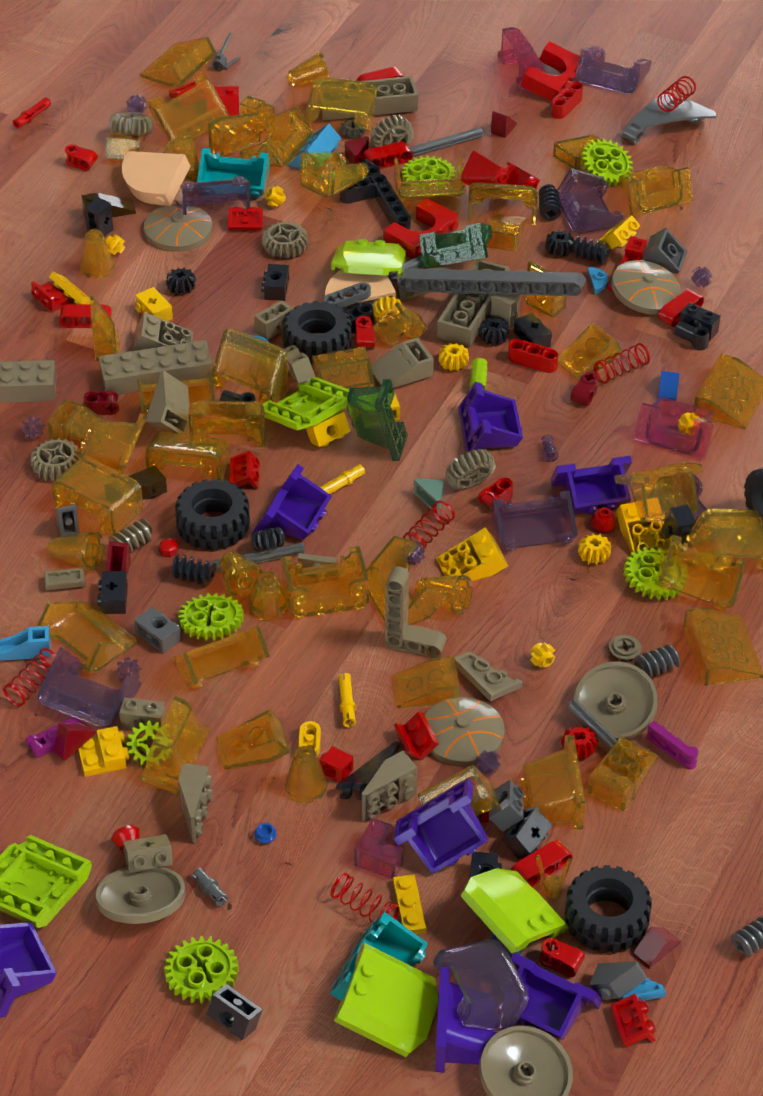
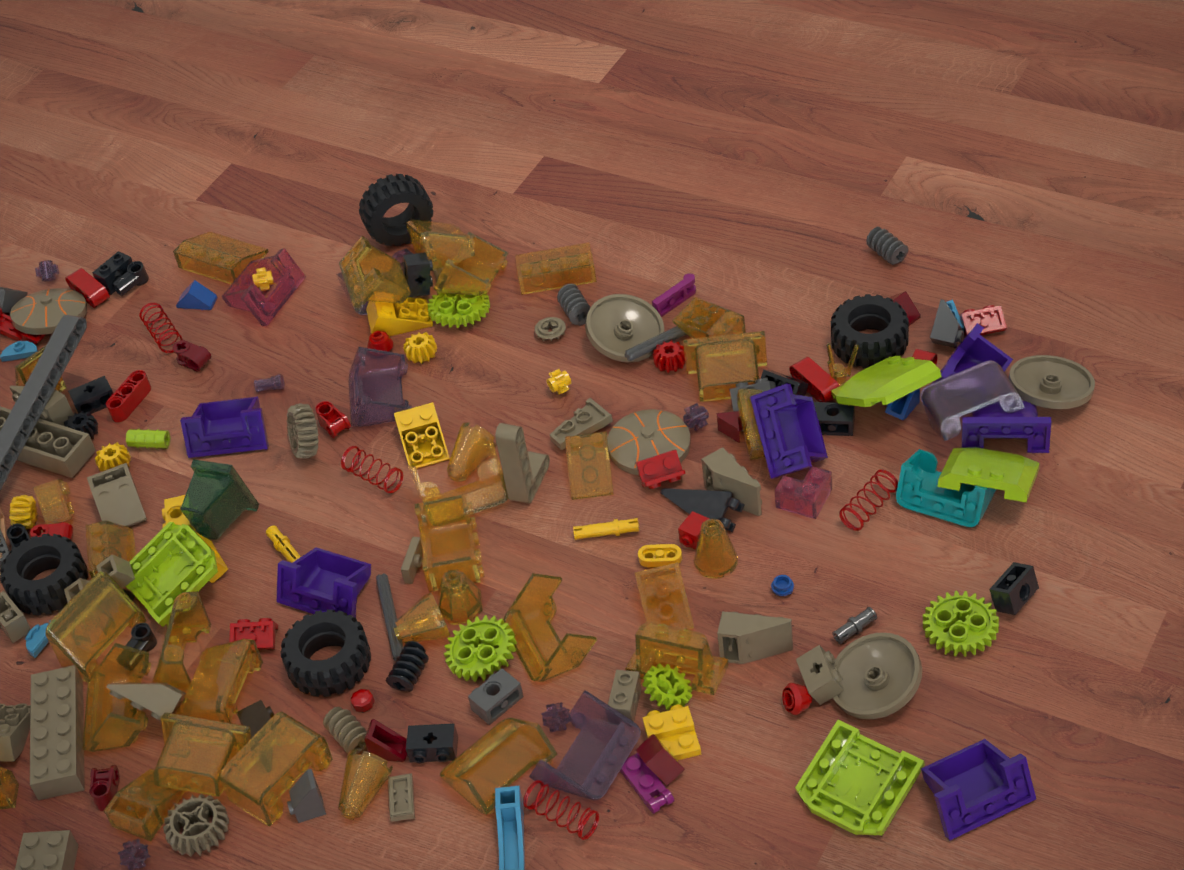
camera: 80 degrees left, 0 degrees up
black gear [251,527,285,551] -> none
yellow plate [393,874,426,935] -> none
gear [401,540,425,565] -> none
sand green slope [414,478,444,514] -> none
dark purple windscreen [550,456,632,514] -> none
clear yellow slope [558,322,622,380] -> none

